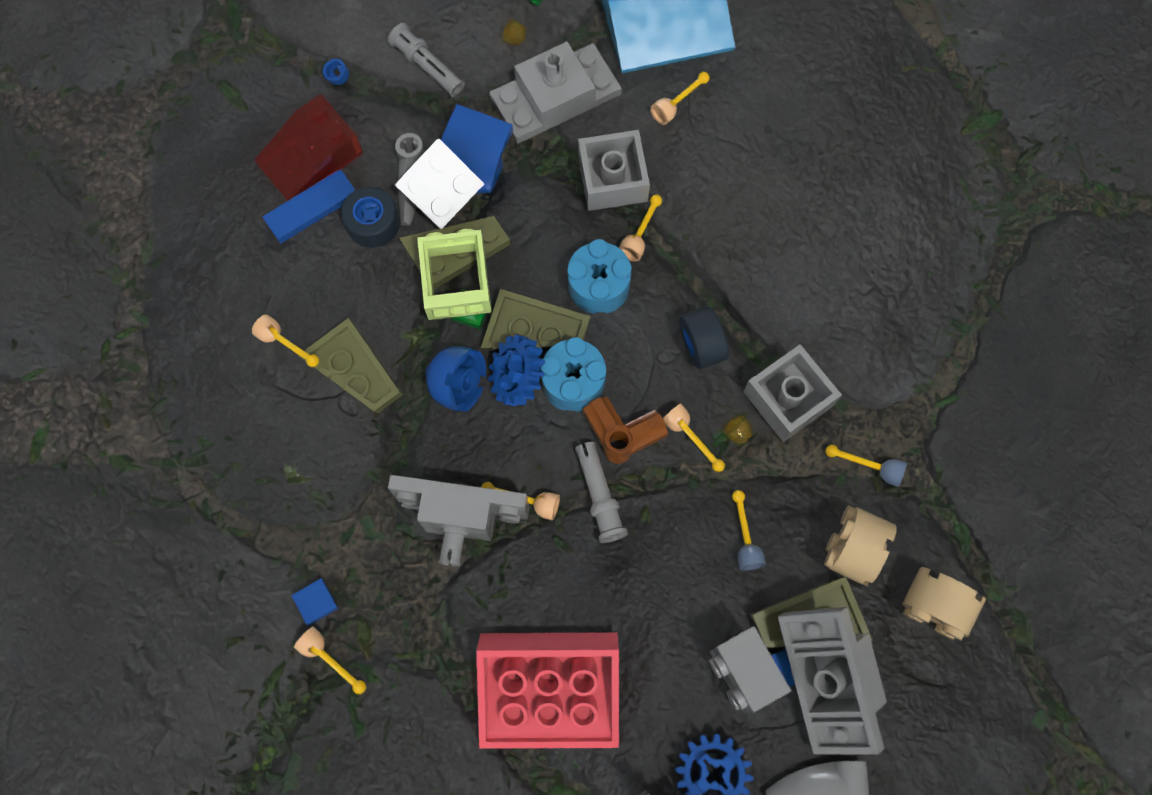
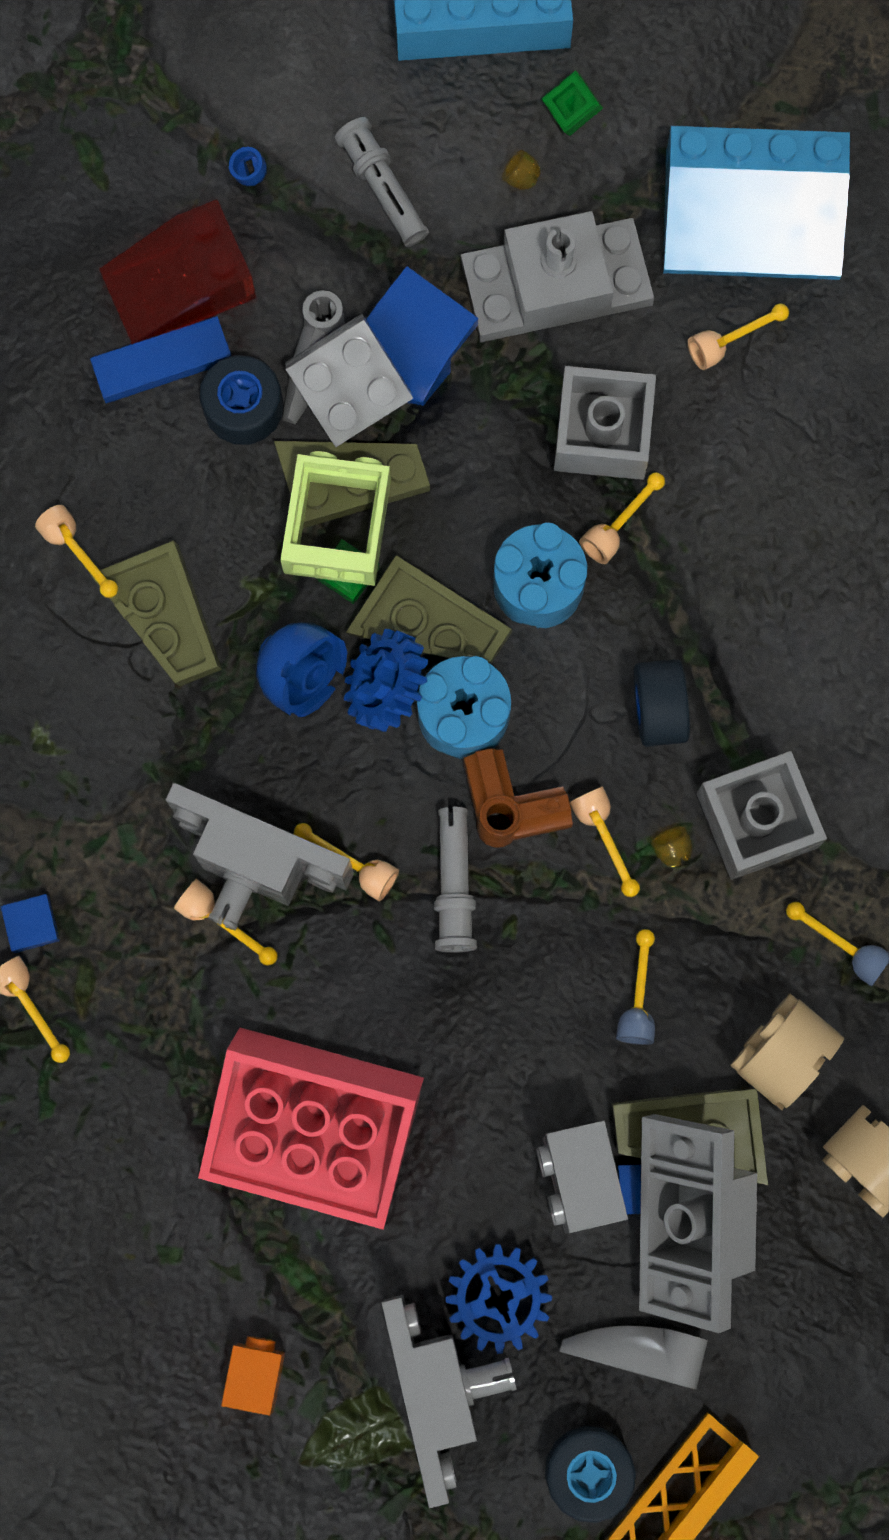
camera: 15 degrees right, 5 degrees up
none -> light nougat hinge [174,879,277,966]

